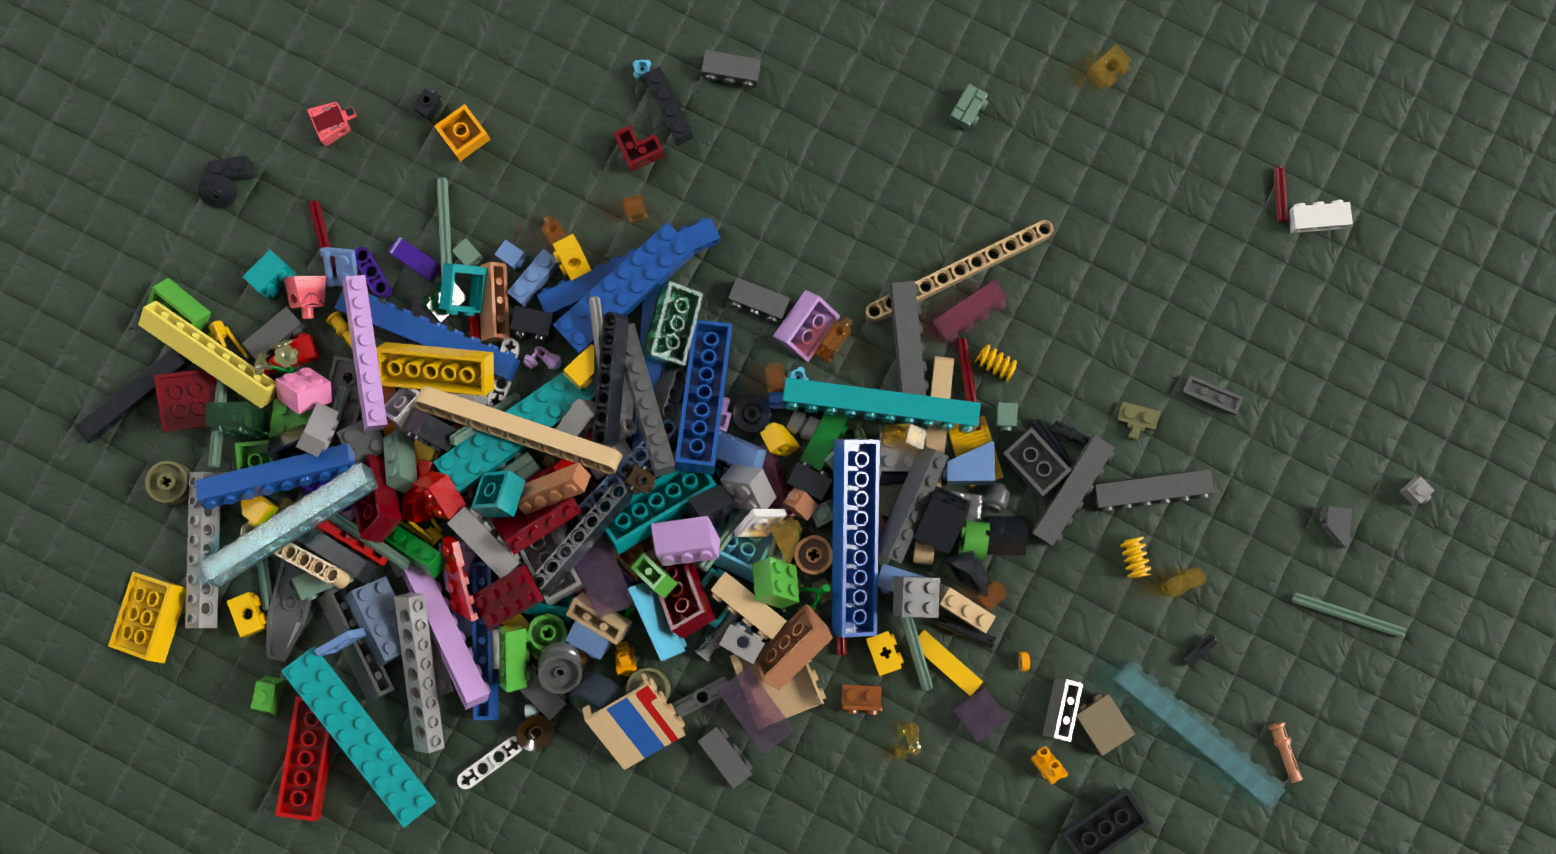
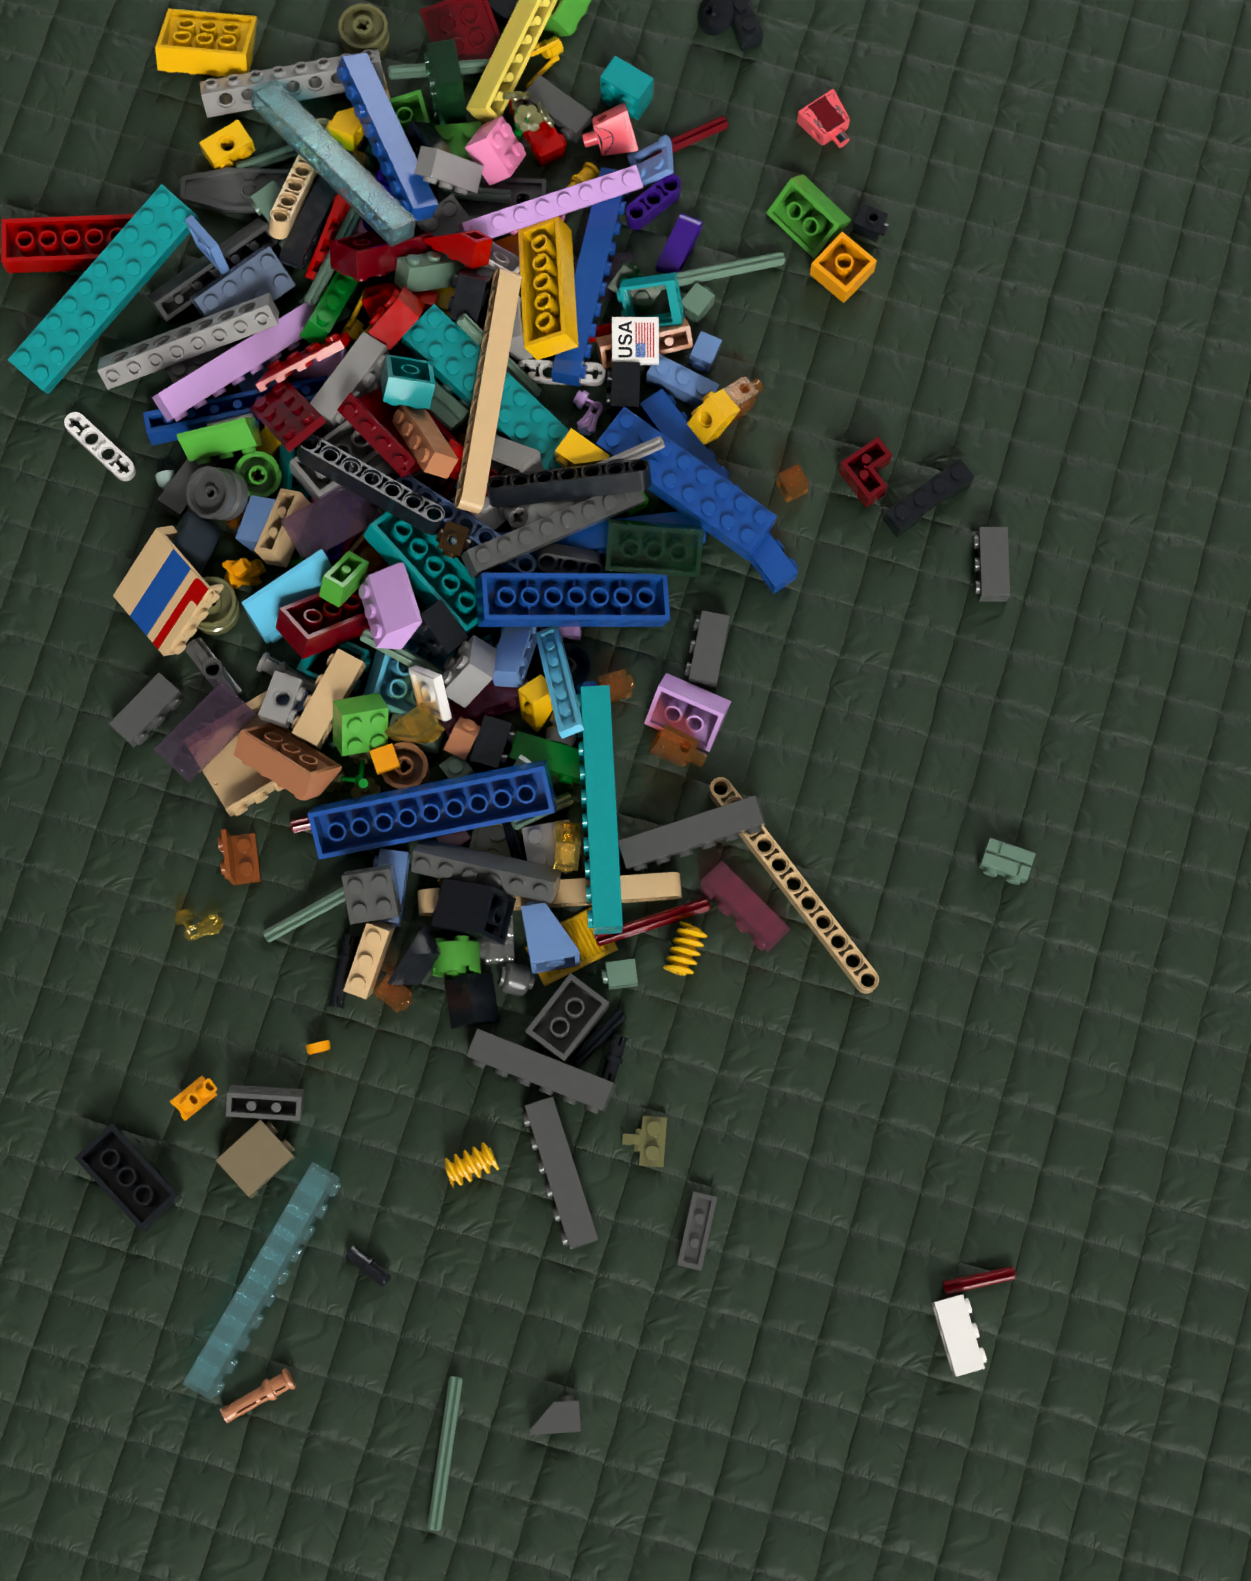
camera: 75 degrees right, 5 degrees down
bright green torso [251,676,285,716] -> none
dark brown dish [516,714,554,751] -> none
medium azure plate [633,60,651,79] -> none
medium azure plate [787,367,809,380] -> none
yellow brick [866,631,904,676] -> none
yellow tile [918,630,983,696] -> none
clear purple brick [952,687,1009,743] -> none
clear yellow brick [1086,44,1132,90] -> none
clear yellow brick [1161,567,1206,597] -> none
light grey brick [1399,476,1435,506] -> none
none -> light orange tile [370,743,400,775]
none -> red slope [423,230,493,270]
none -> medium azure plate [535,627,585,739]
none -> tile [612,317,659,365]
none -> bright green slope [766,174,852,259]

